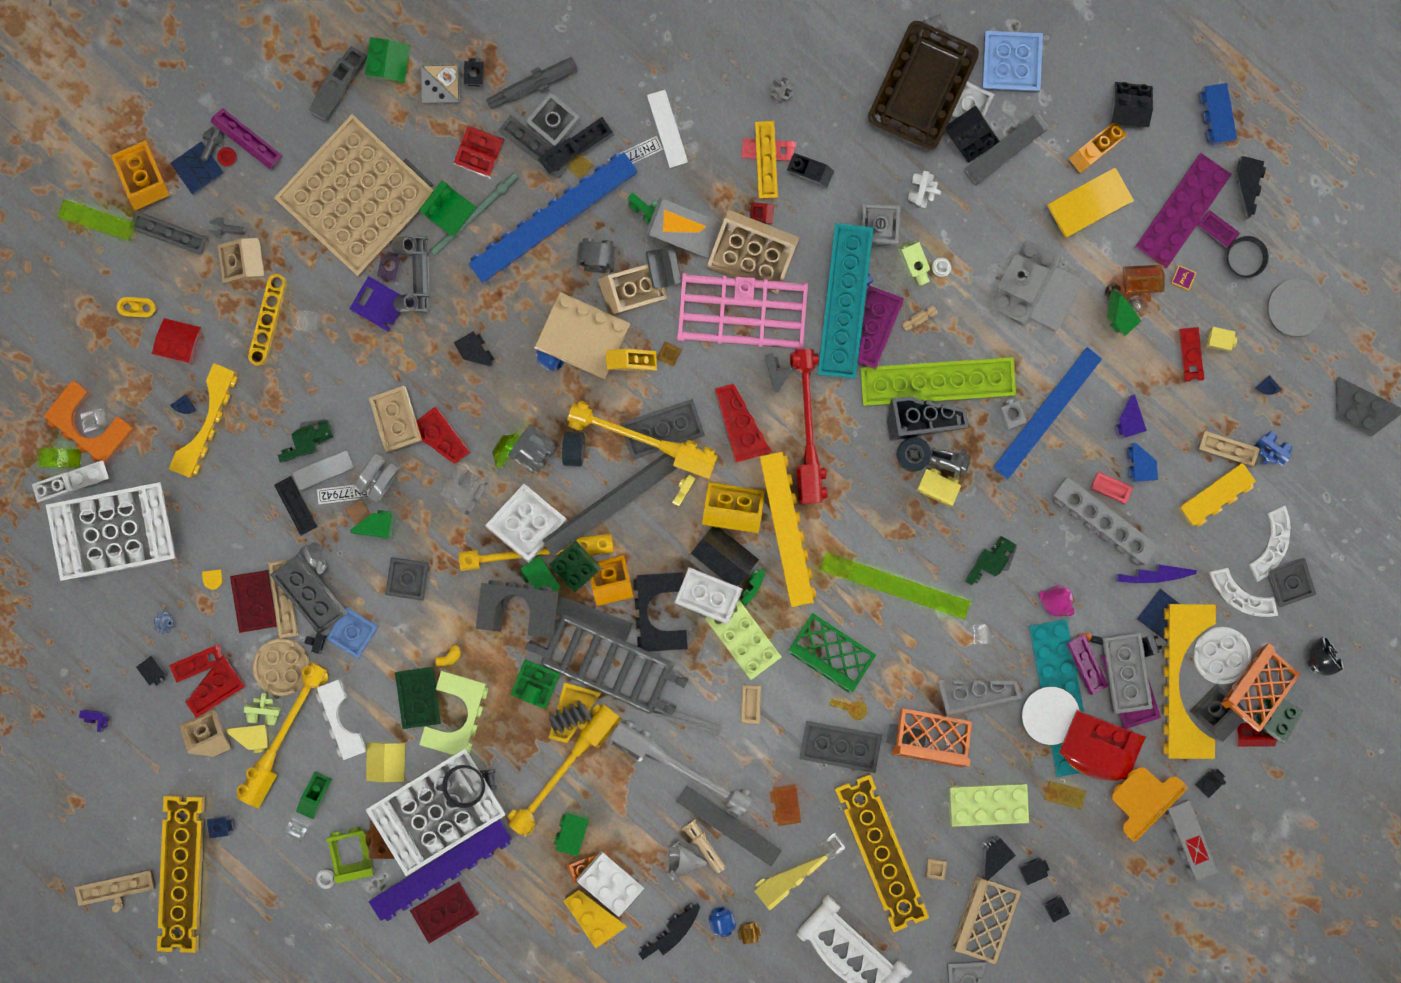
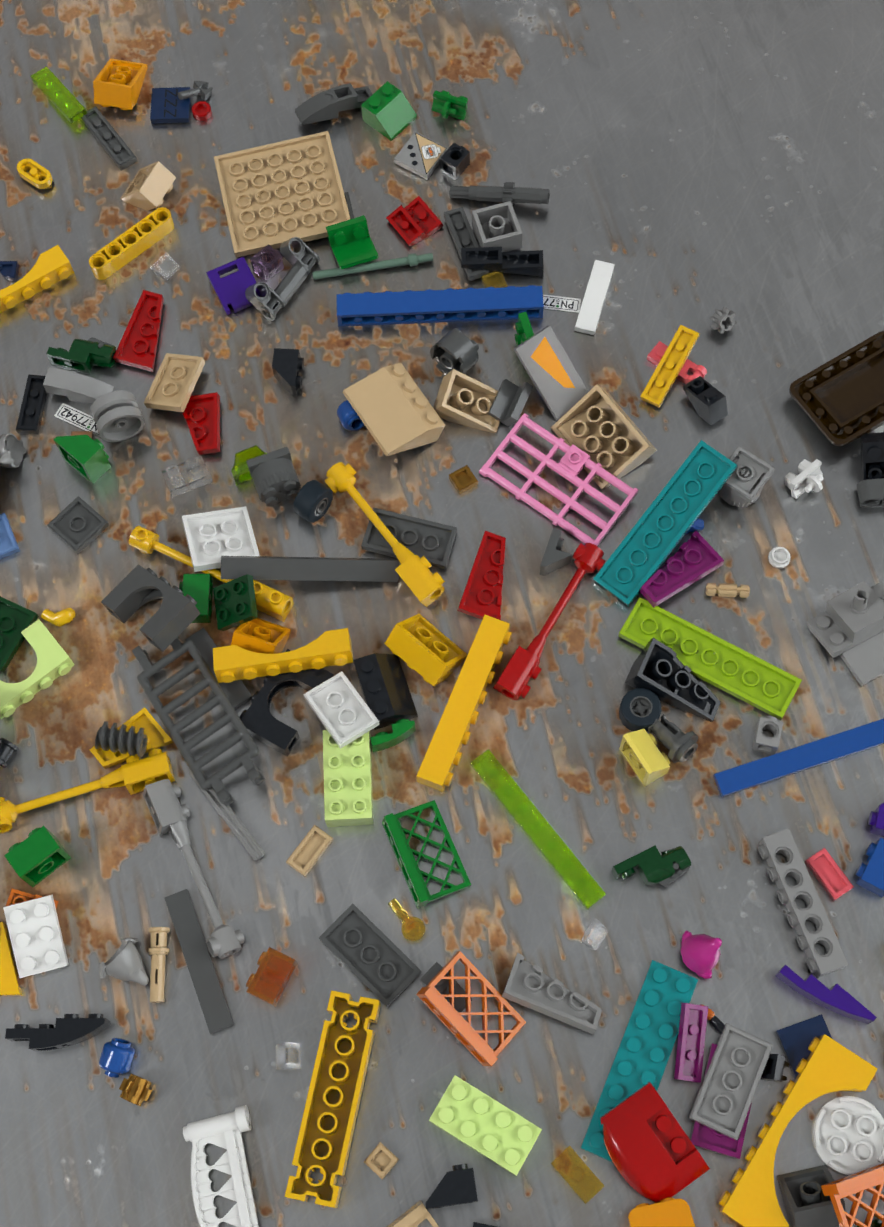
camera: 40 degrees right, 20 degrees down
red slope [152,318,201,364] -> none
dark grey bar [208,217,245,239] -> none
magenta plate [210,108,282,169] -> none
green plate [510,659,560,709] -> none
yellow brick [605,349,657,372] -> none
light yellow plate [673,475,696,507] -> none
red slope [750,203,774,224] -> none
light yellow wedge [754,854,828,910] -> none
yellowish green torso [897,240,930,286] -> none
white tile [1022,687,1080,745] -> none
none -> red wing [113,290,164,372]
none -> yellow arch [213,628,353,683]
none -> green hips [431,90,468,120]

